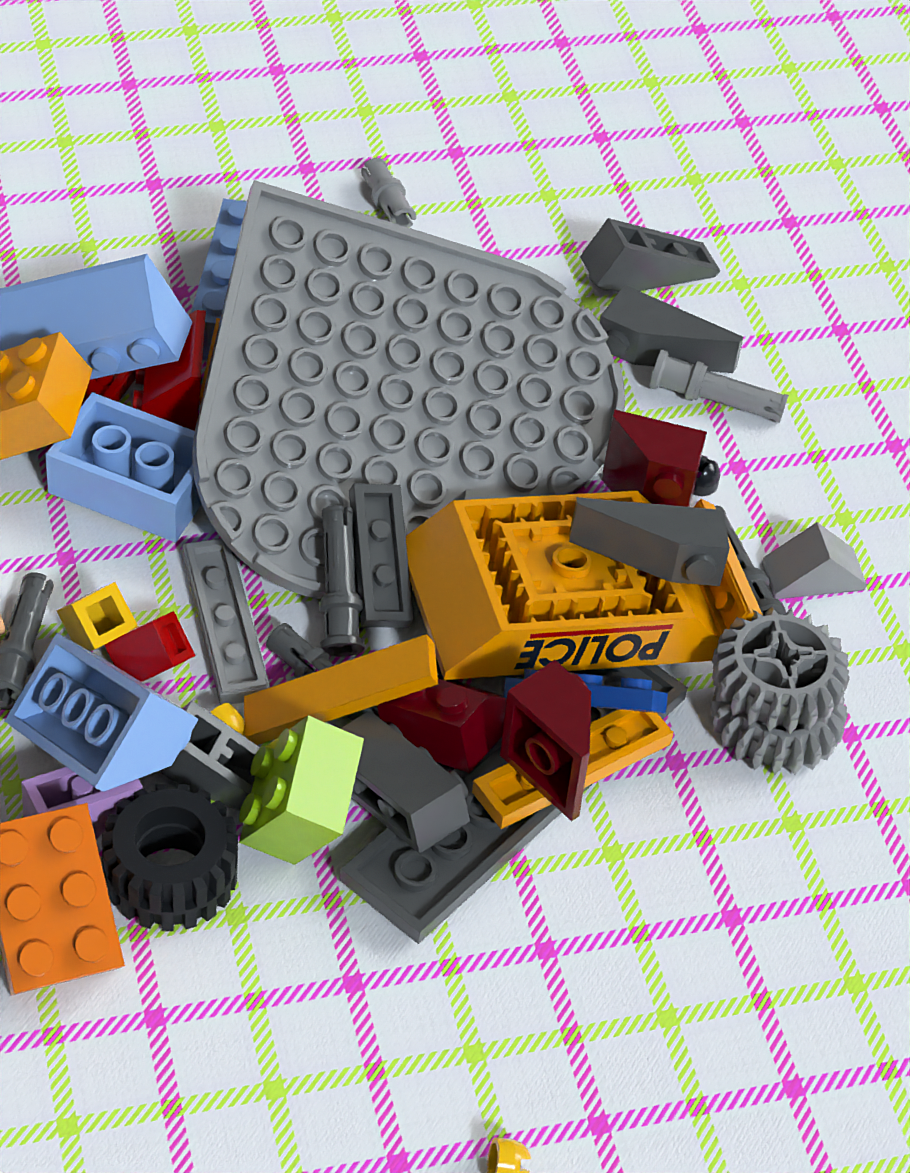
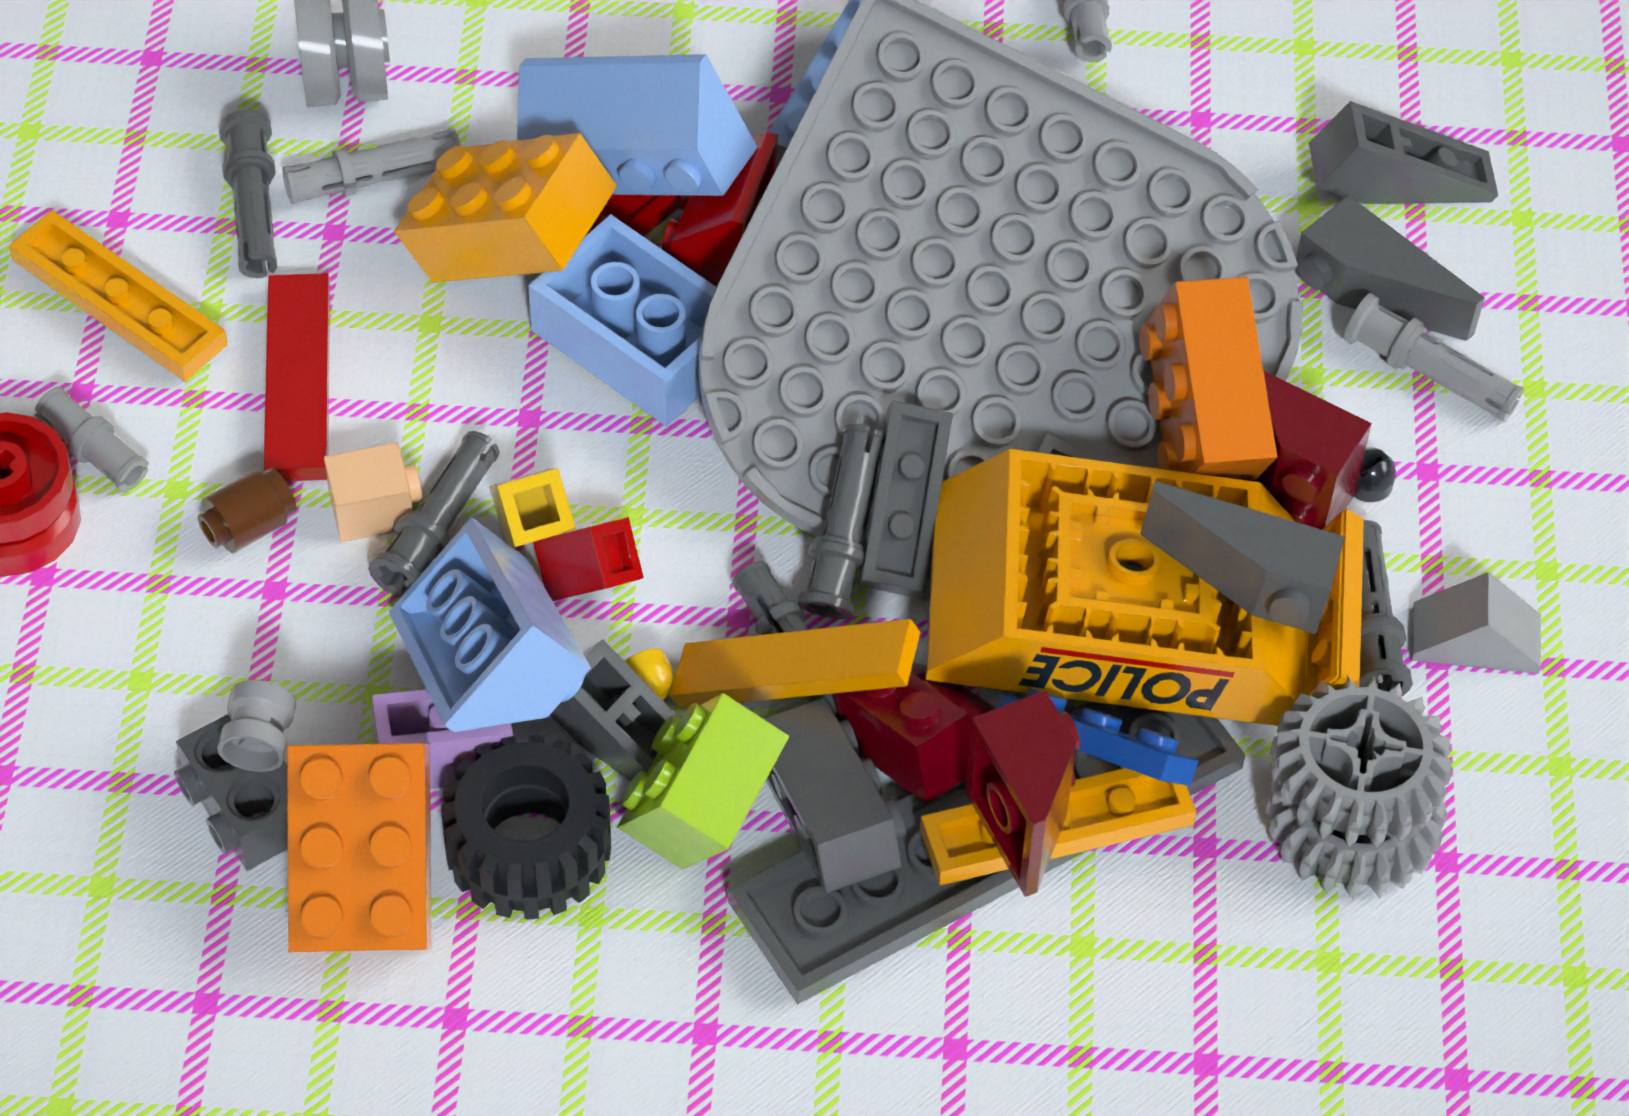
camera: 20 degrees right, 5 degrees up
light grey tile [182,538,270,705] -> none
none -> orange brick [1139,277,1277,482]

